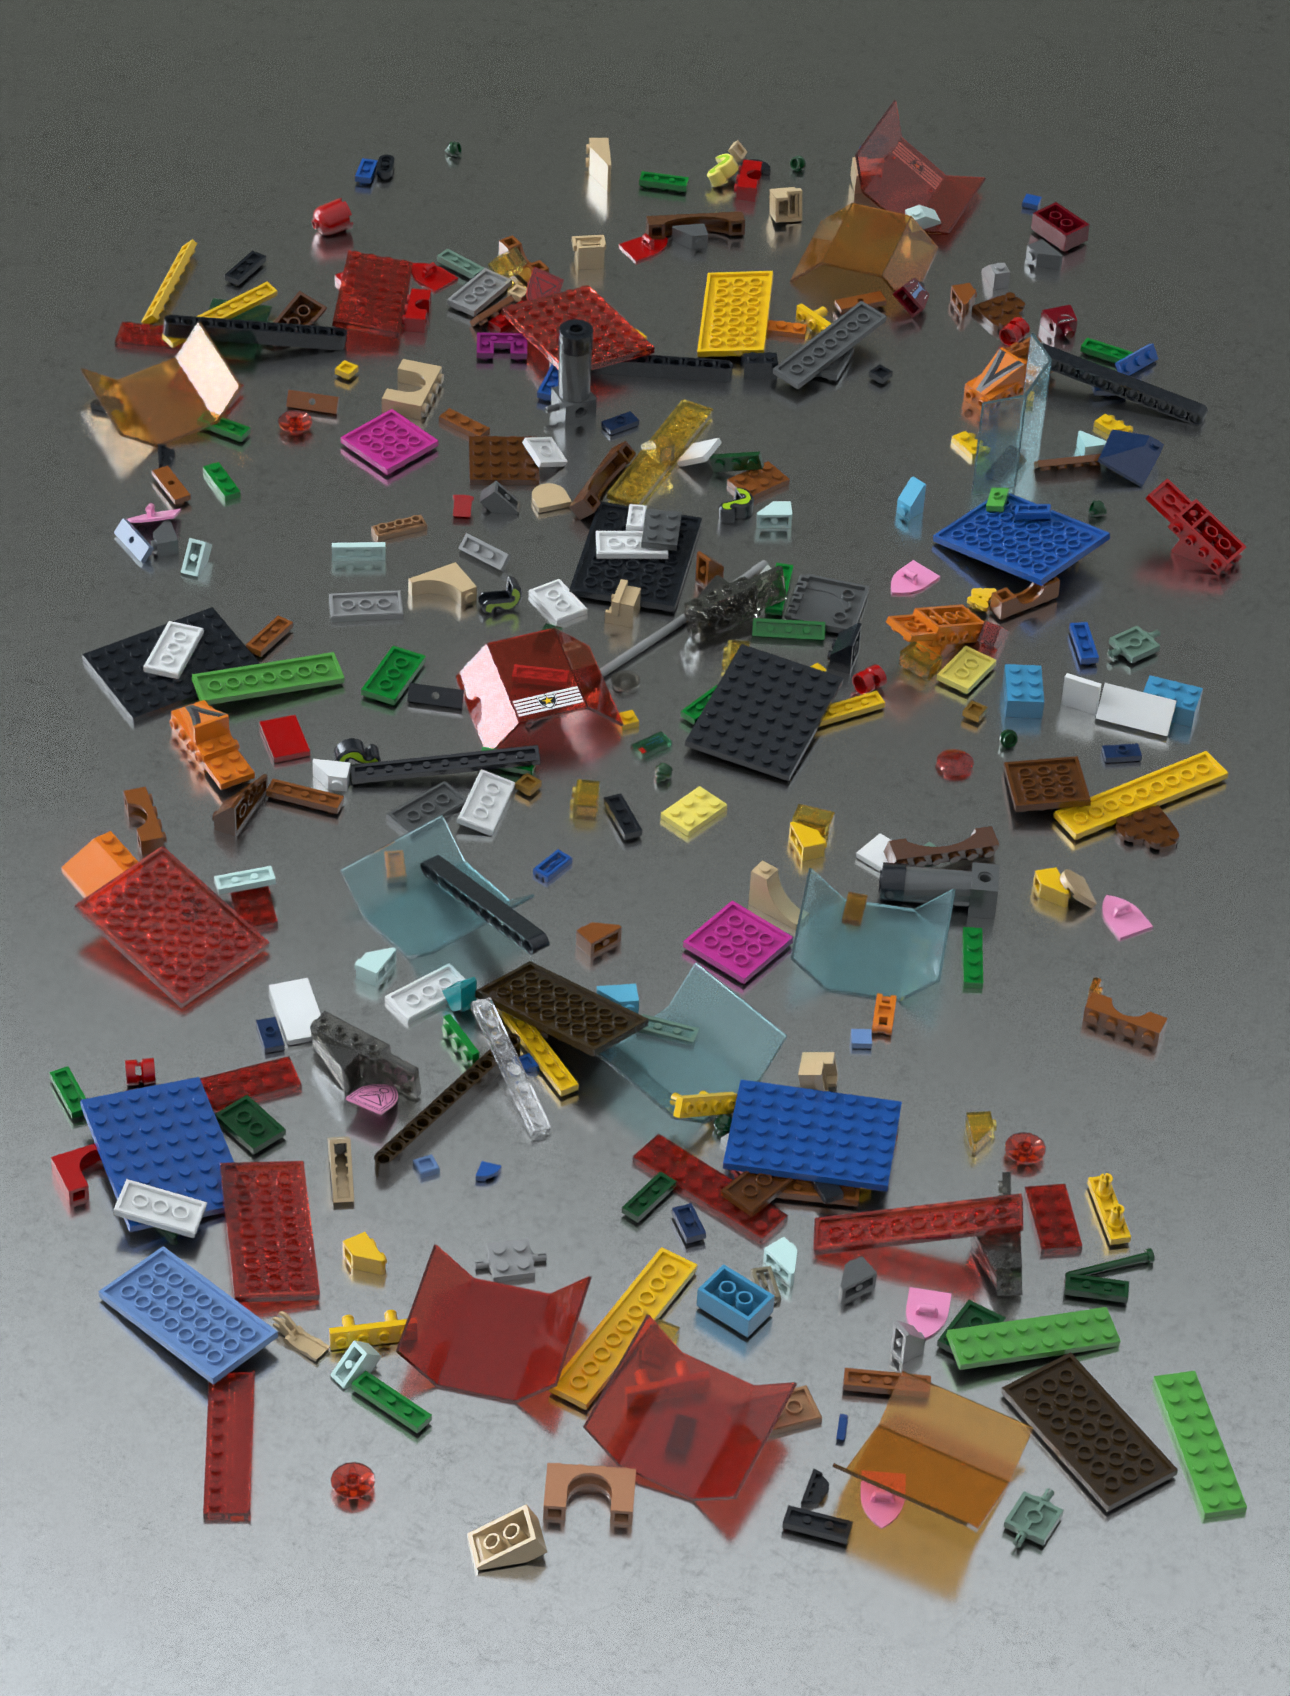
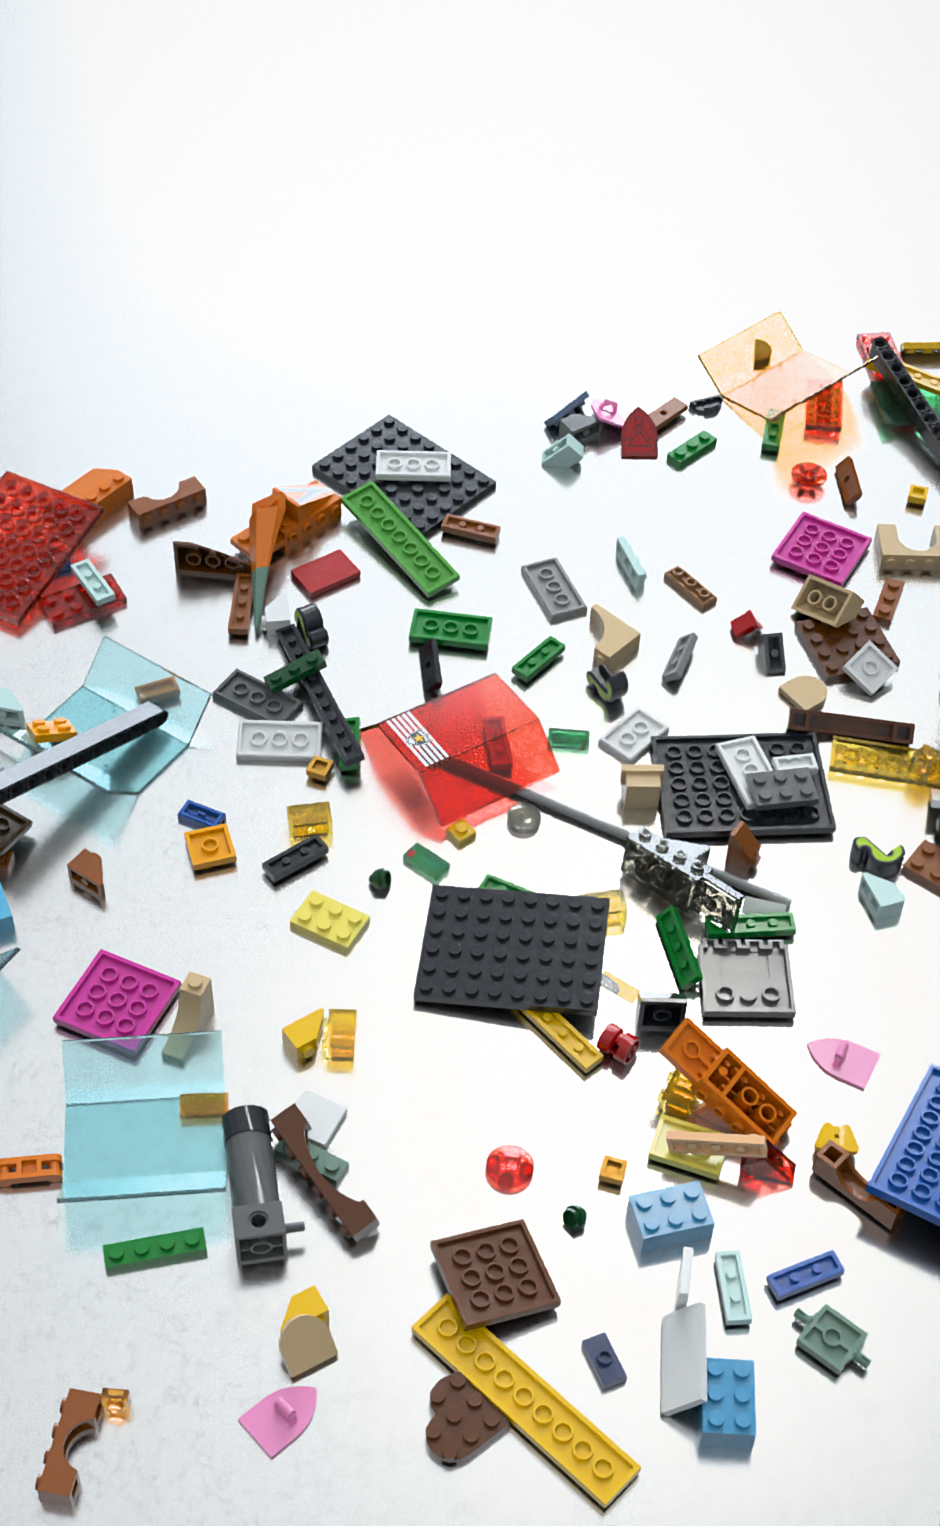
camera: 75 degrees right, 5 degrees up
none -> light orange plate [26,718,77,743]
none -> light orange plate [184,823,237,871]
none -> orange plate [249,491,286,631]
none -> dark green plate [263,649,328,695]
none -> green plate [511,635,566,682]
none -> red shield [621,406,658,457]
none -> light nougat plate [666,1130,768,1158]
none -> light aqua plate [714,1250,753,1326]
none -> tan slope [790,574,865,628]

